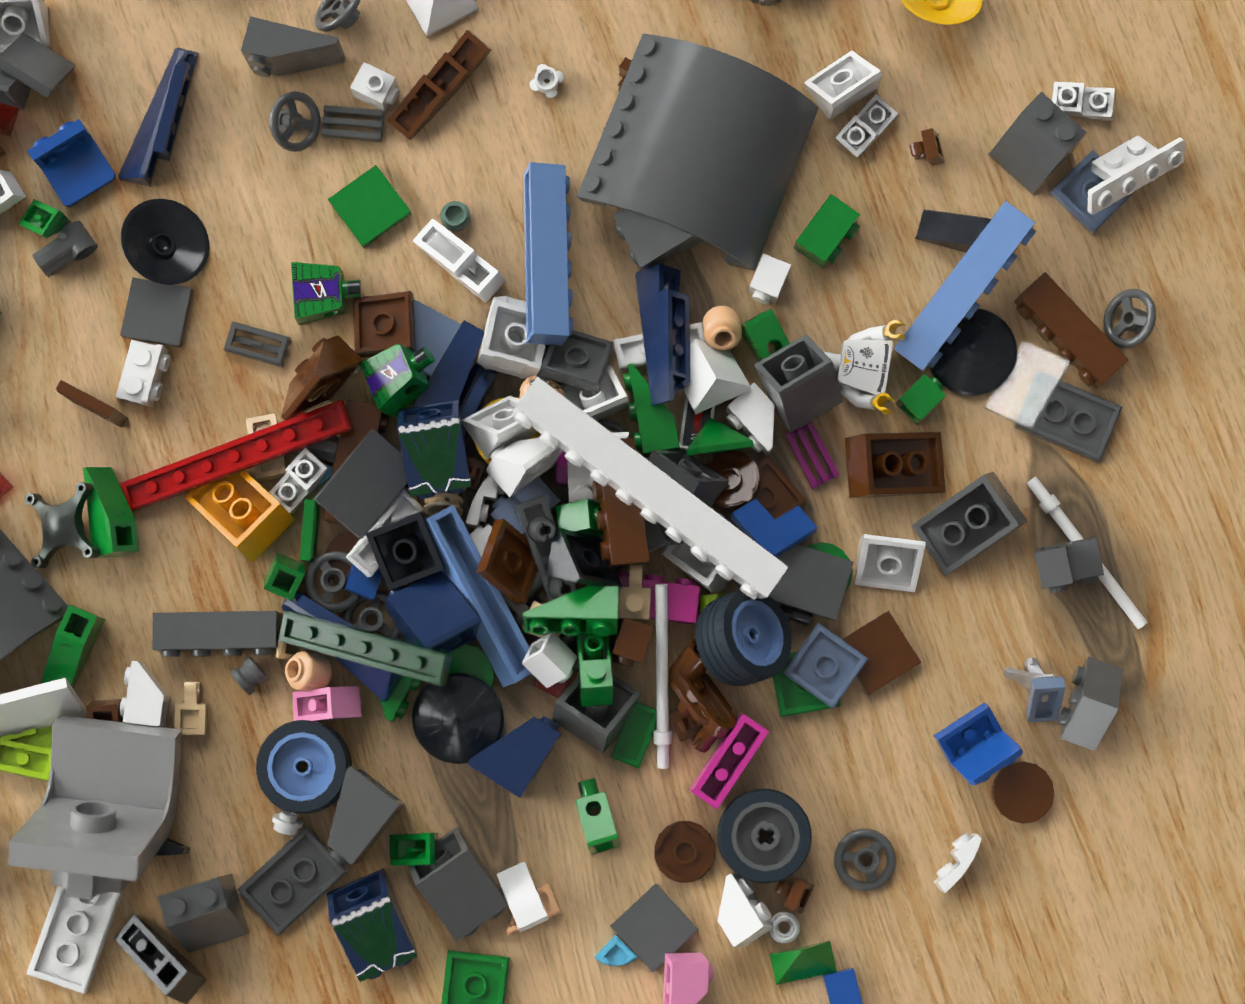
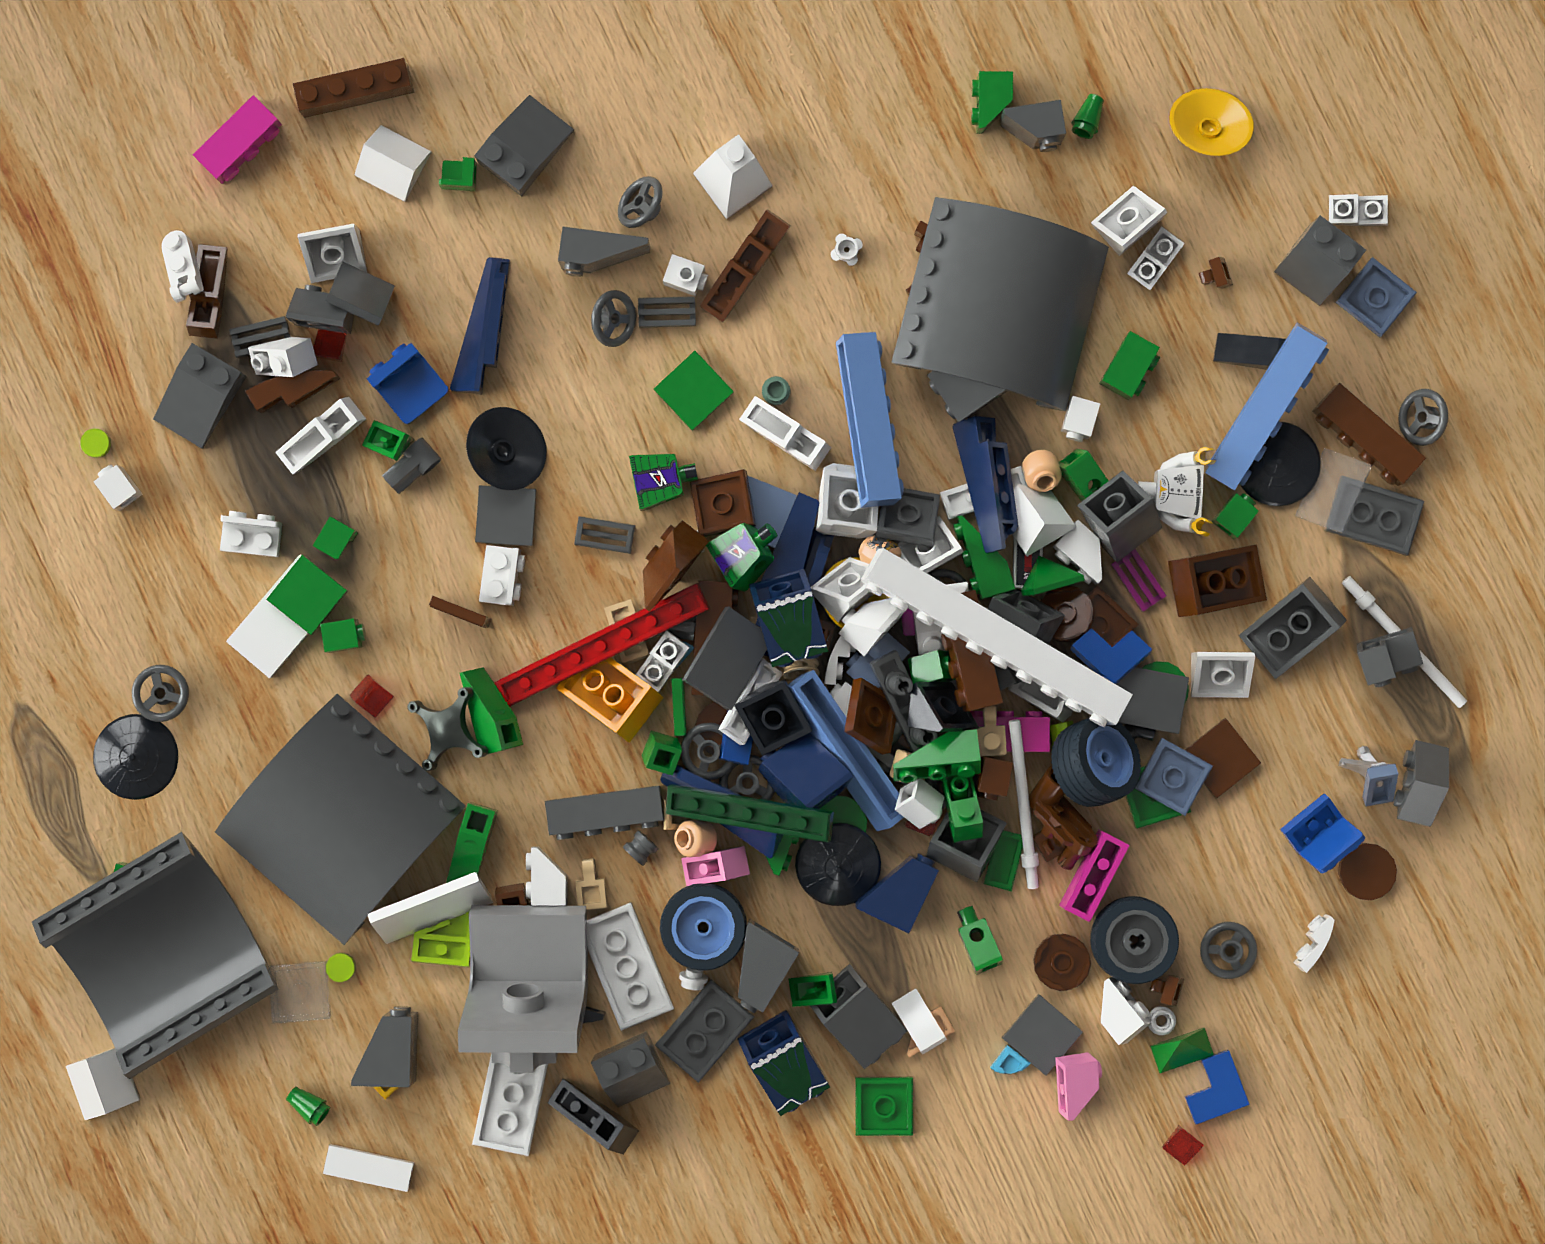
camera: 10 degrees left, 5 degrees up
white bracket [1088,135,1185,215] -> none
none -> white tile [587,902,674,1031]

